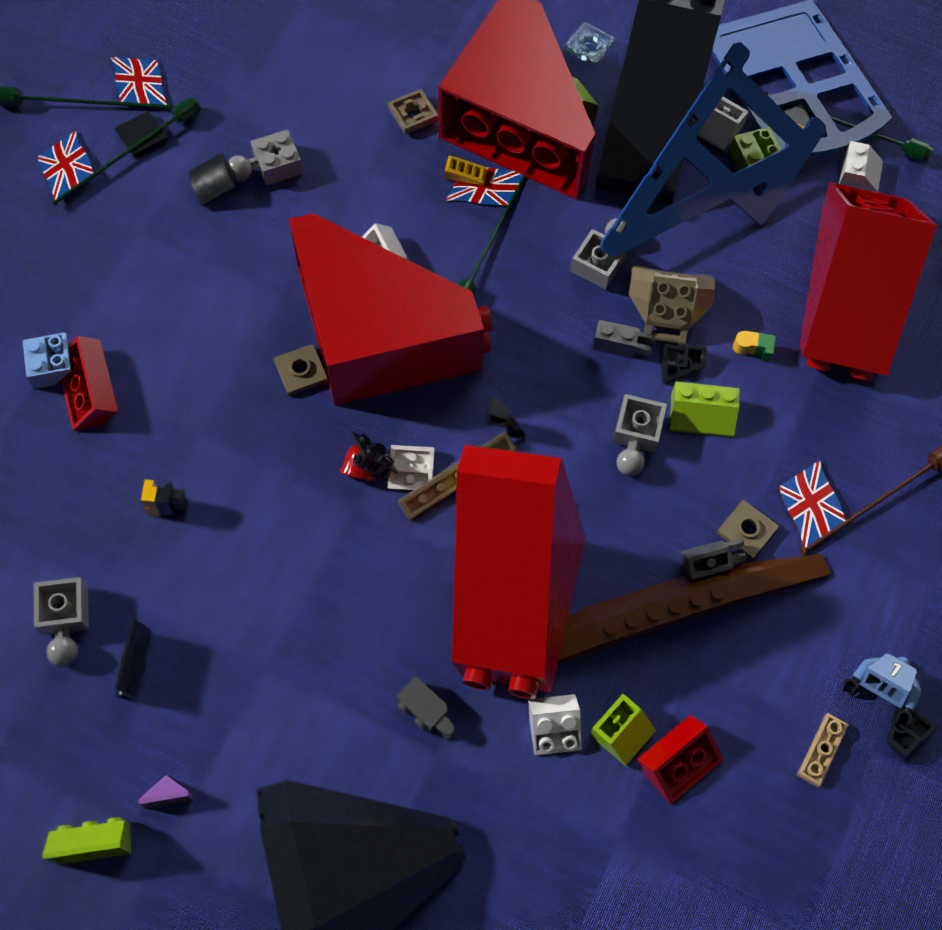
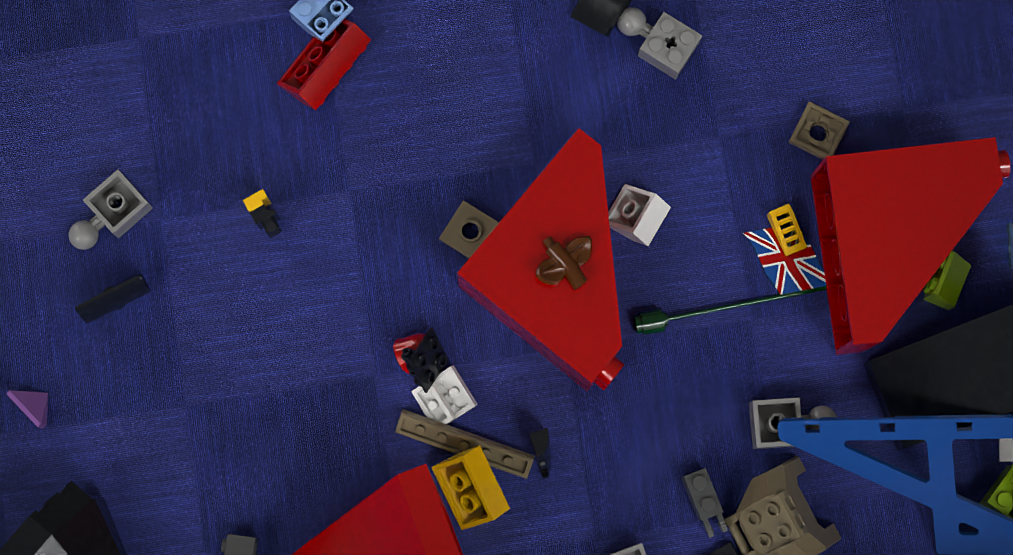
camera: 55 degrees right, 15 degrees up
none -> reddish brown plant [536,236,592,290]

